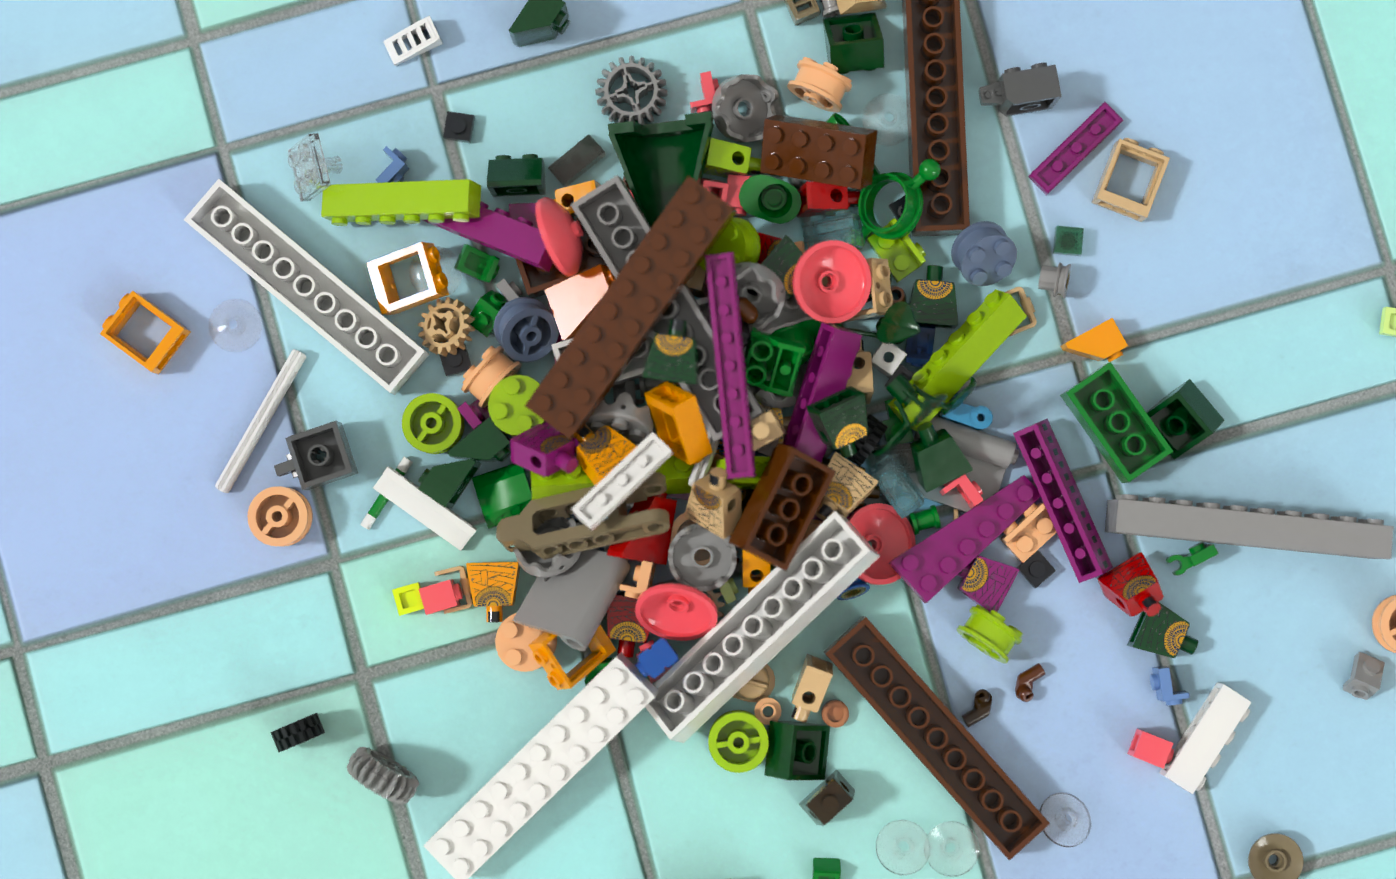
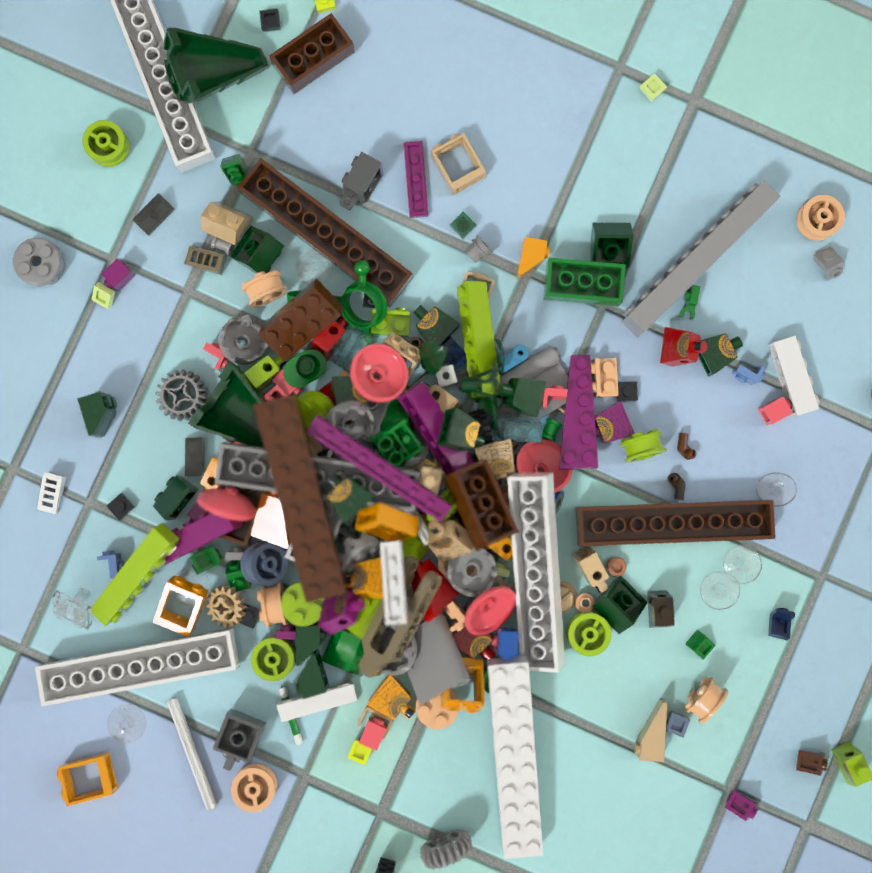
camera: 55 degrees left, 0 degrees up
reddish brown arm [739,297,759,324] -> none
sand blue wheel [951,221,1017,286] -> none
magenta brick [1013,419,1113,583] -> none

